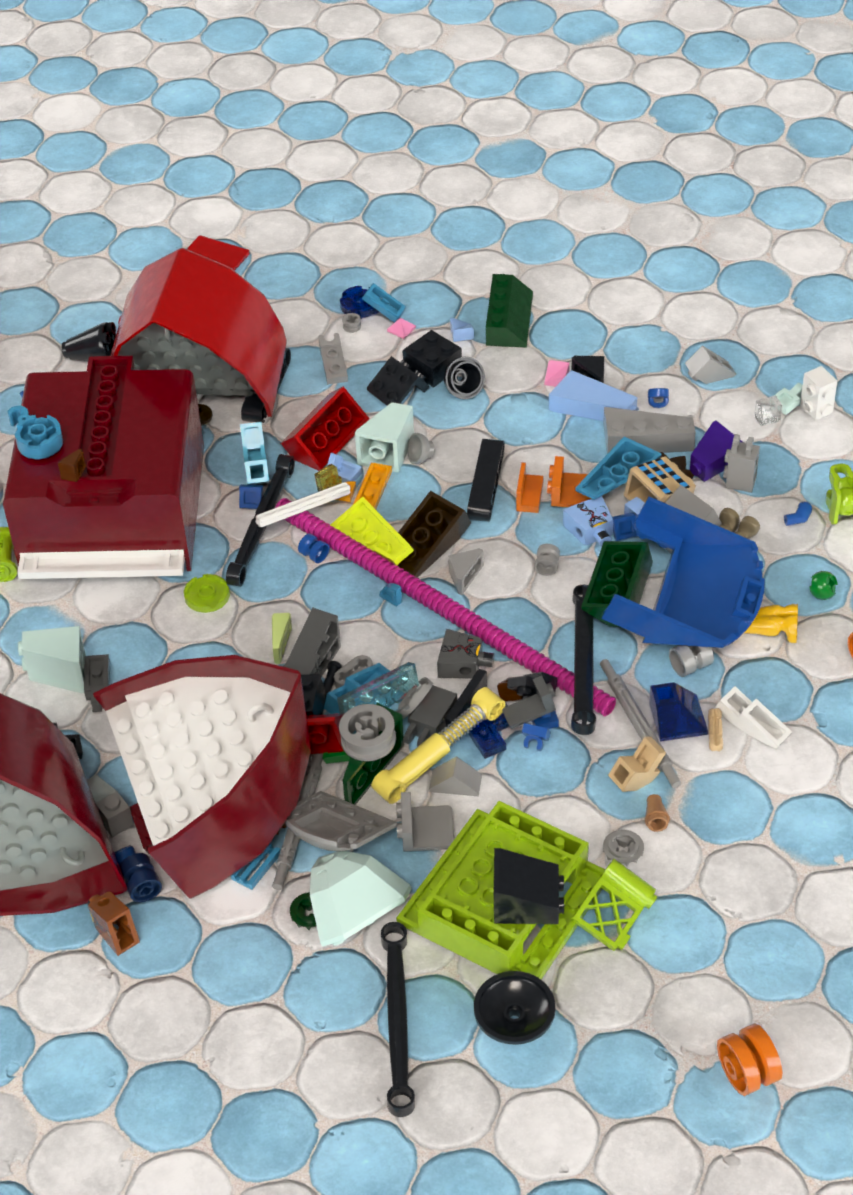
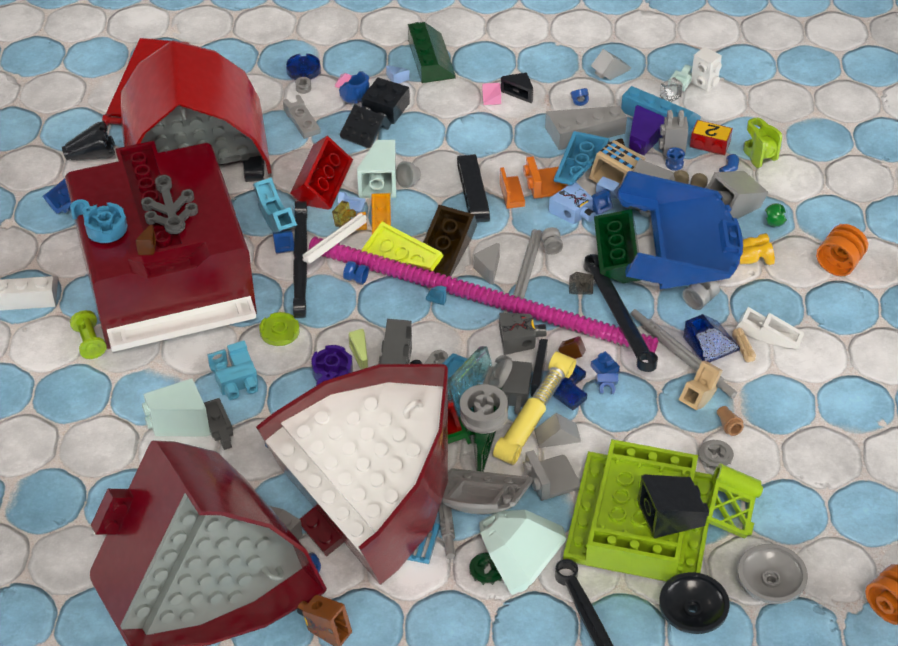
camera: 20 degrees left, 0 degrees up
dark blue wheel [119,853,162,902] -> none
dark azure tile [362,283,406,322] -> none
black piece [444,357,485,399] -> none
dark grey bracket [502,676,556,729] -> none
black brick [507,672,557,700] -> none
light blue slope [549,370,639,421] -> none
none -> dark grey plant [141,175,198,234]
none -> medium azure hips [207,340,258,400]
none -> dark purple piece [312,345,353,386]
none -> blue hair [339,71,370,104]
none -> light grey axle [513,229,542,299]
none -> clear smoke slope [569,272,594,295]
none -> dark azure slope [621,86,701,132]
none -> blue wheel [665,147,685,171]
none -> brick [690,120,733,155]
none -> light grey slope [707,171,768,219]
none -> light grey dish [738,544,808,604]

